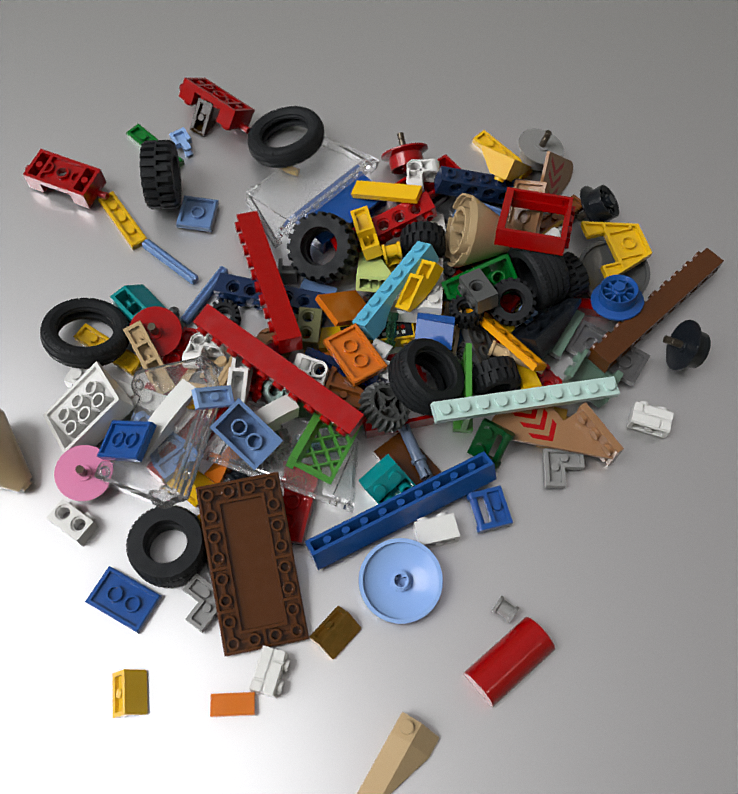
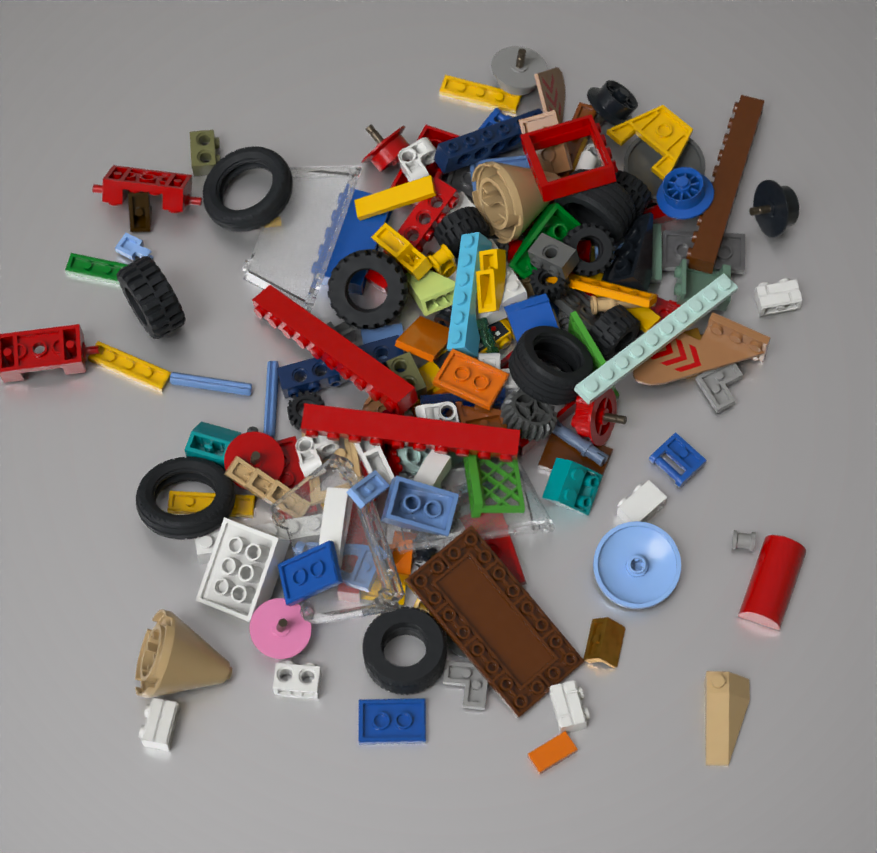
camera: 25 degrees left, 0 degrees up
yellow panel [112,669,148,718] -> none
medium blue plate [176,195,219,232] -> none
blue brick [305,451,497,570] -> none
dark green plate [467,418,515,469] -> none
yellow wedge [482,146,531,183] -> none
none -> olive brick [190,130,221,177]
none -> red piece [571,388,627,446]

